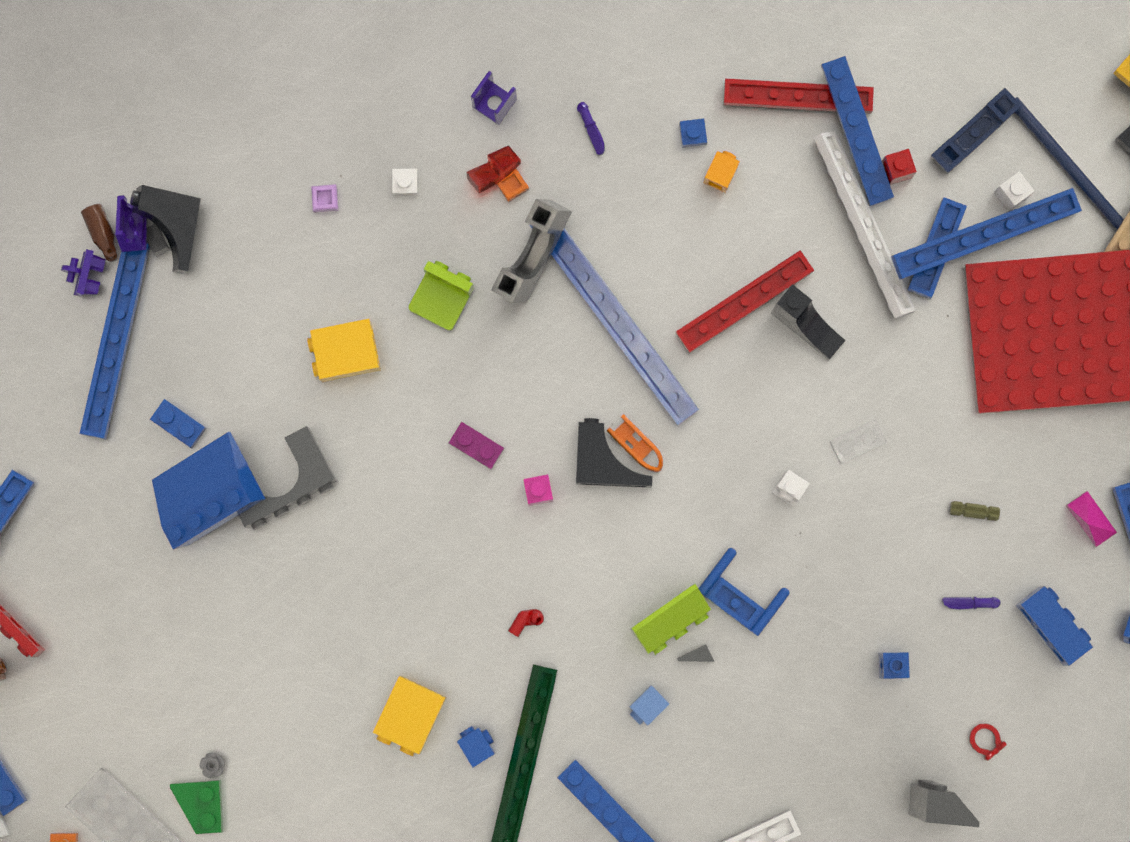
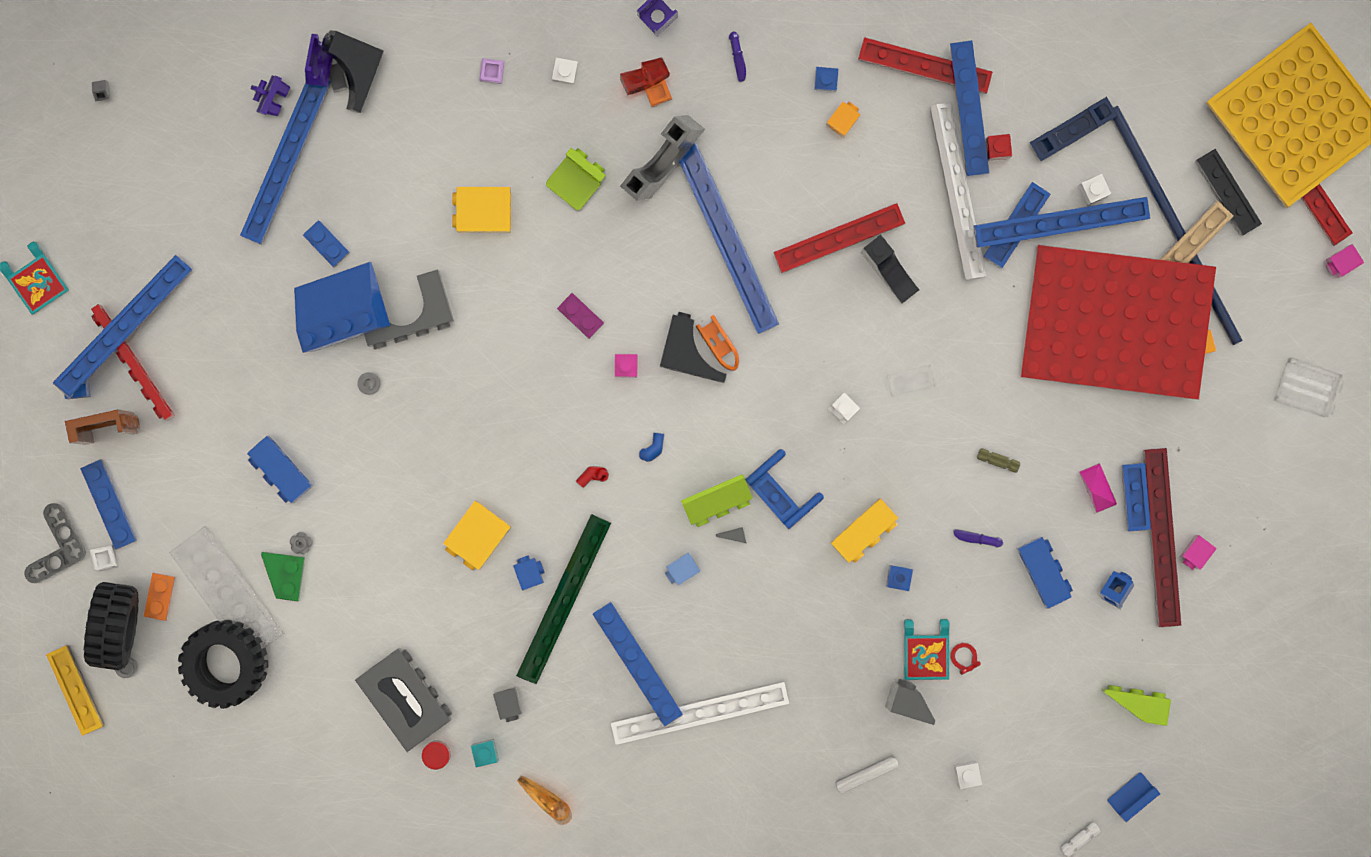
camera: 10 degrees right, 5 degrees up
reddish brown piece [81,204,117,262] -> none
none -> blue brick [247,436,313,503]
none -> flat silver plate [357,372,380,395]
none -> blue arm [639,433,664,462]
none -> yellow brick [830,498,898,563]
none -> flag [904,619,950,680]

